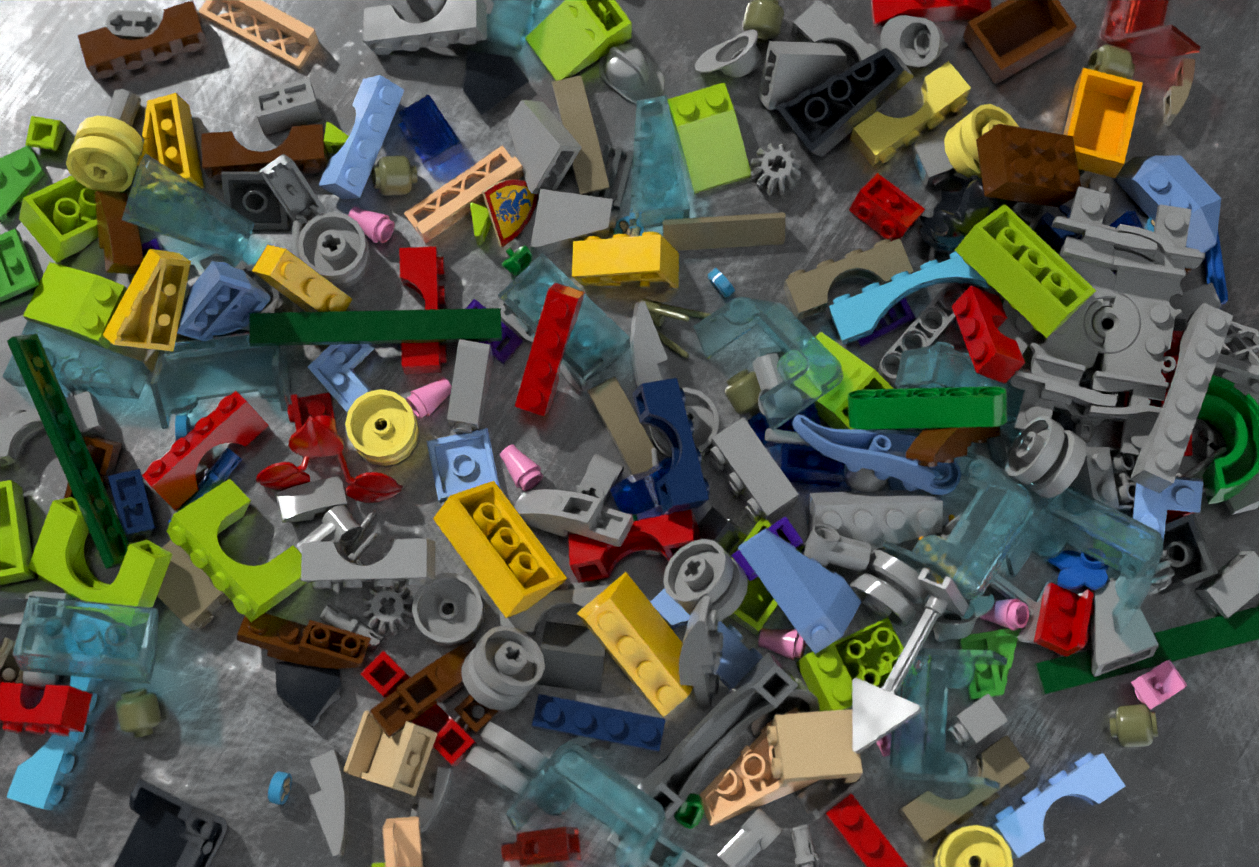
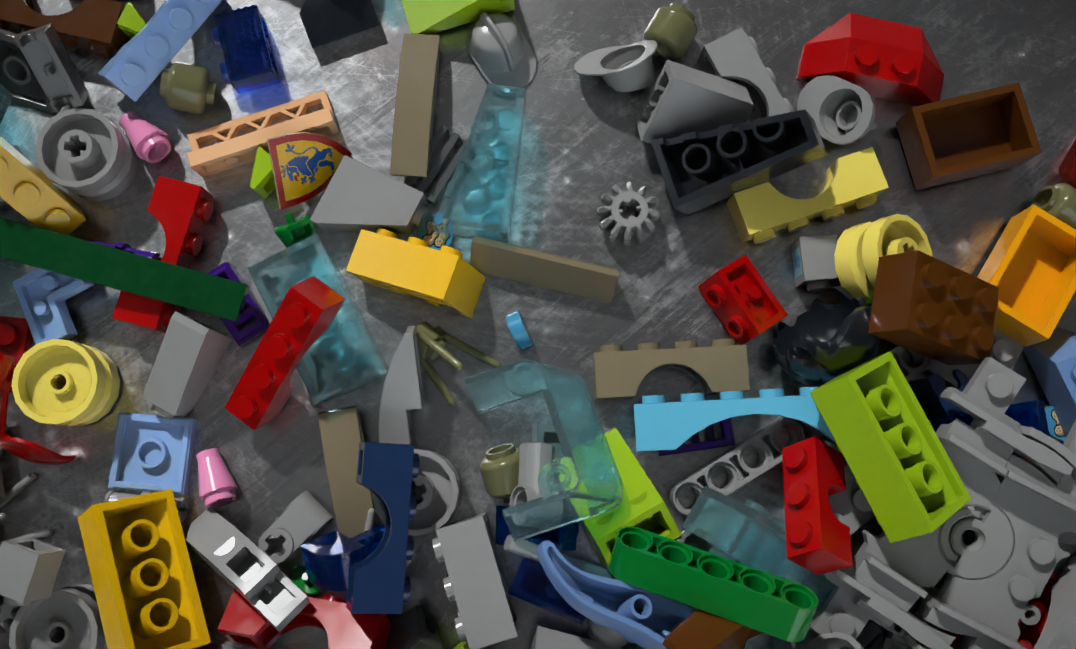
camera: 15 degrees right, 5 degrees up
bright pink cone [406,377,452,419] -> none
light grey slope [508,100,582,194] -> none
lime slope [667,82,751,194] -> none

